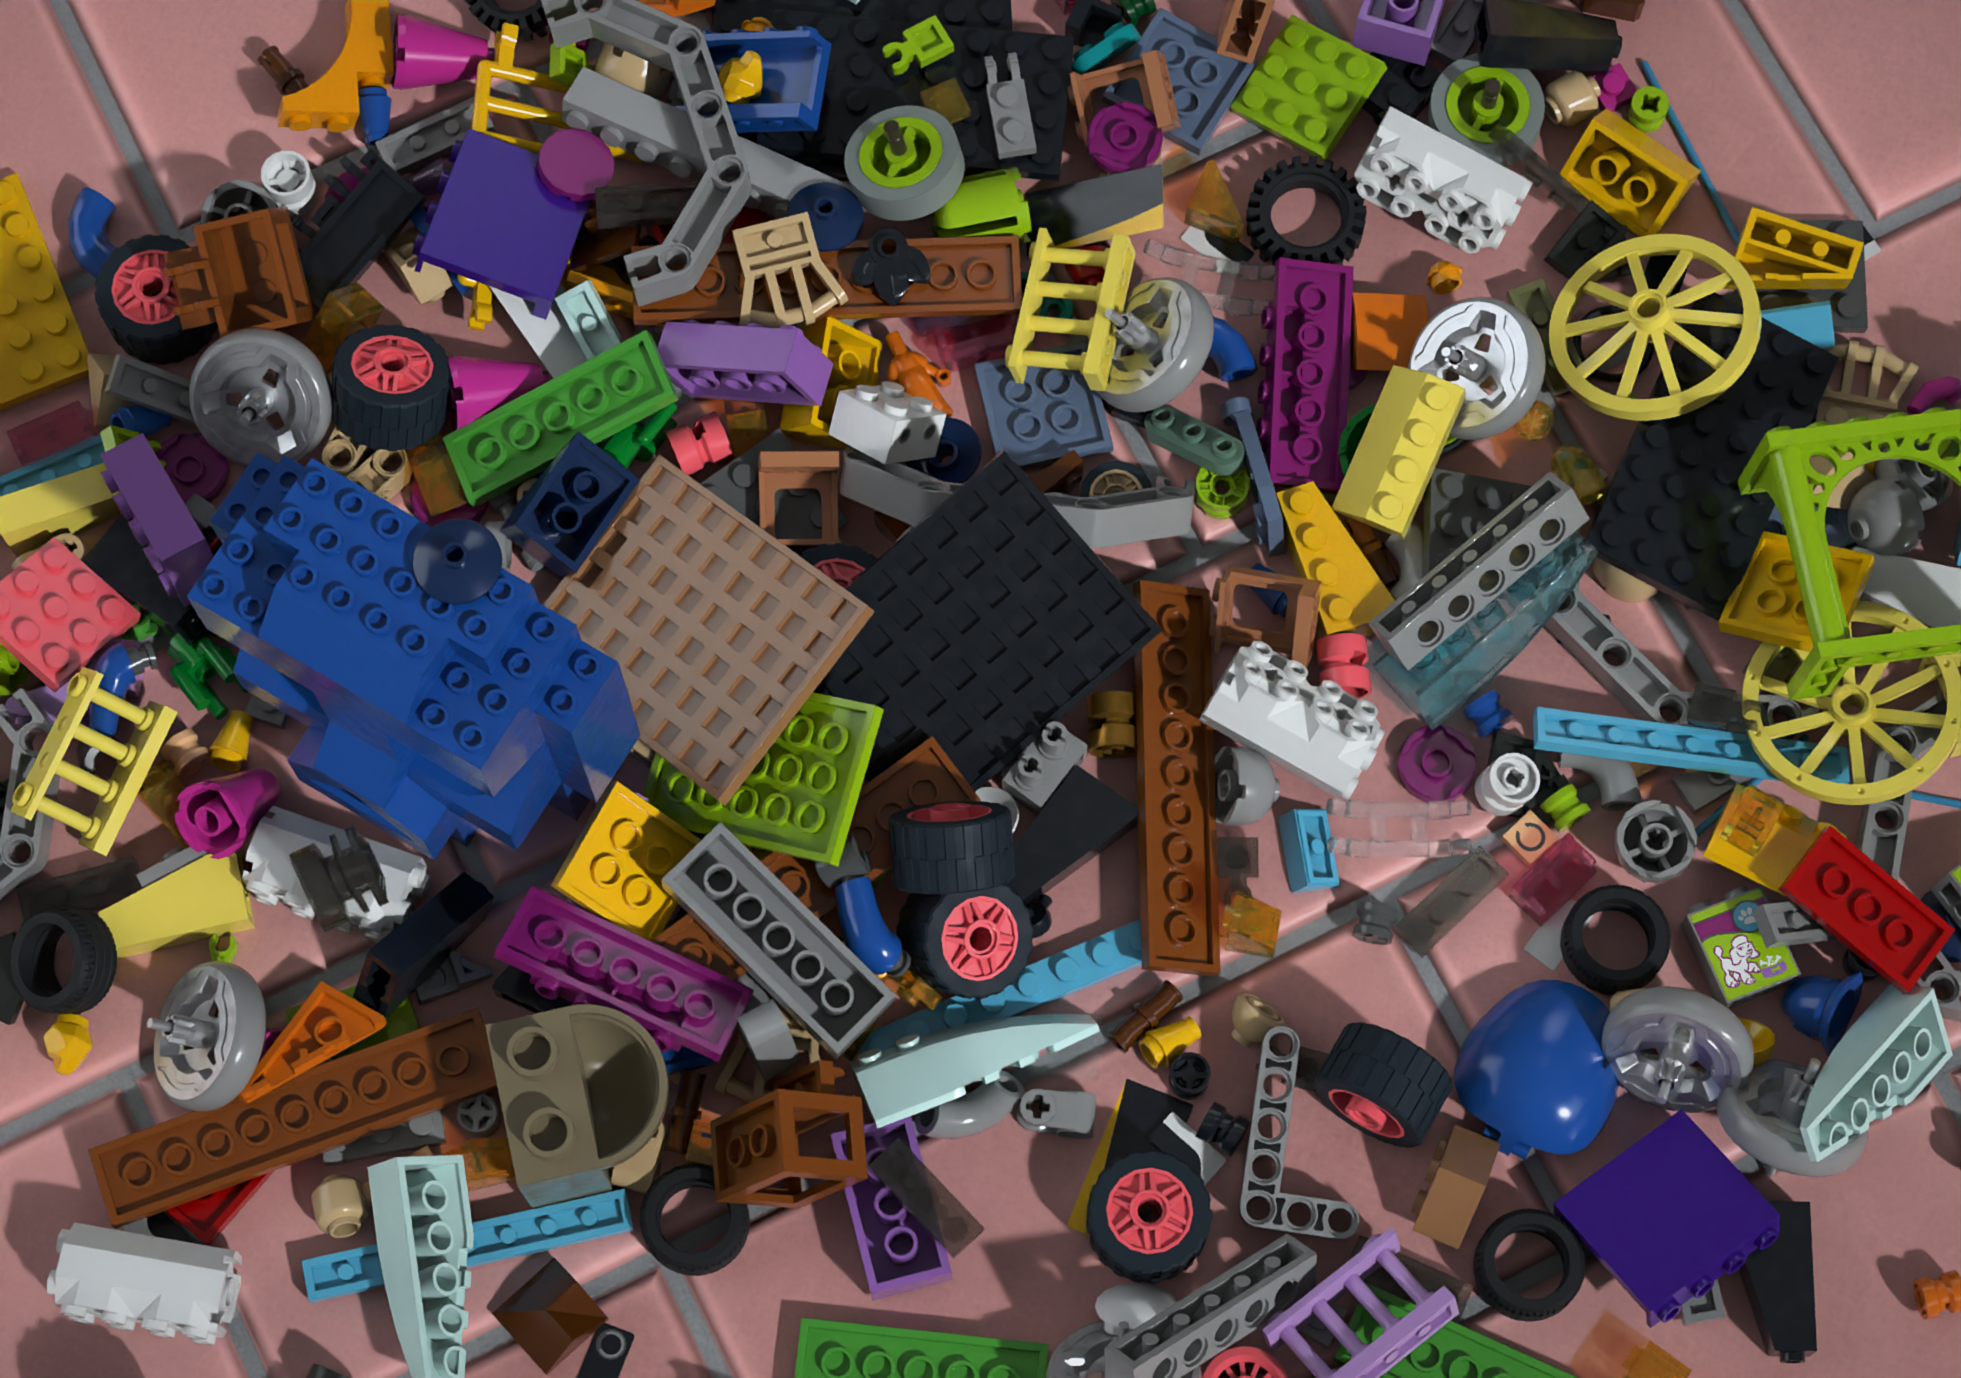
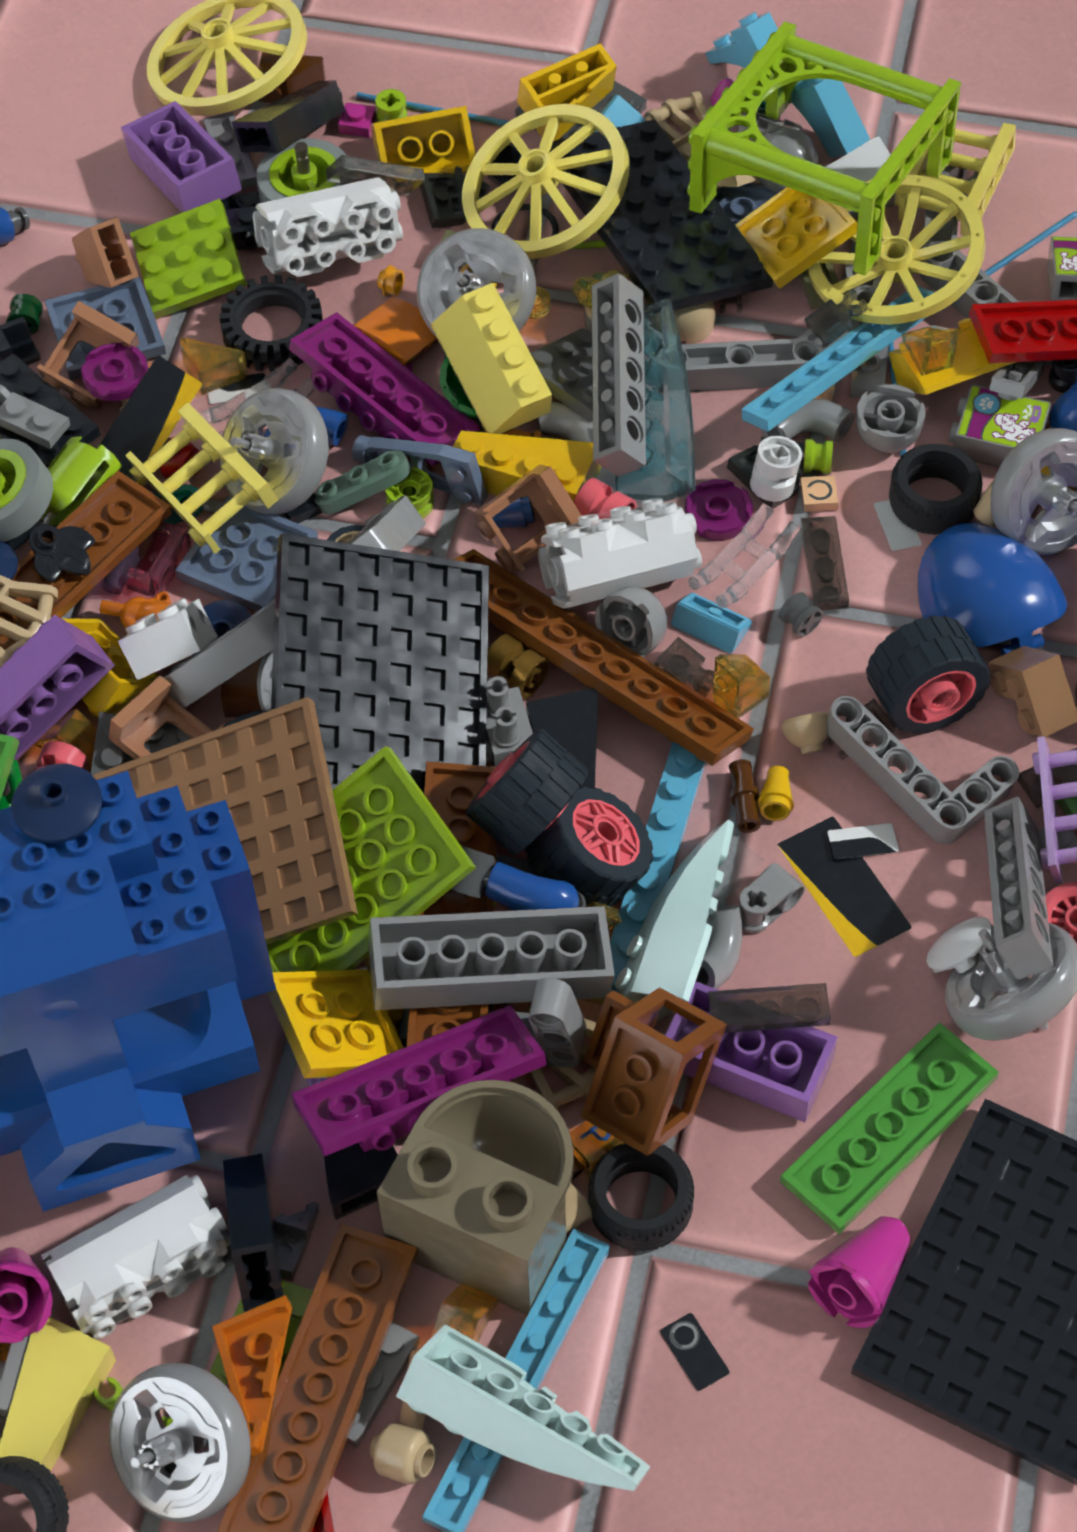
camera: 50 degrees left, 15 degrees down
clear smoke wheel [289,824,389,932] -> none
light grey wheel [457,1094,501,1139] -> none
reddish brown slope [492,1258,609,1375] -> none
teal plate [1072,22,1141,74] -> none
wheel [1086,1150,1212,1283] -> none
black wheel [1168,1052,1211,1100] -> none
black wheel [1195,1102,1251,1157] -> none
blue wheel [1463,690,1514,738] -> none
clear pink hinge [1509,832,1597,927] -> none
tan head [1544,70,1601,127] -> none

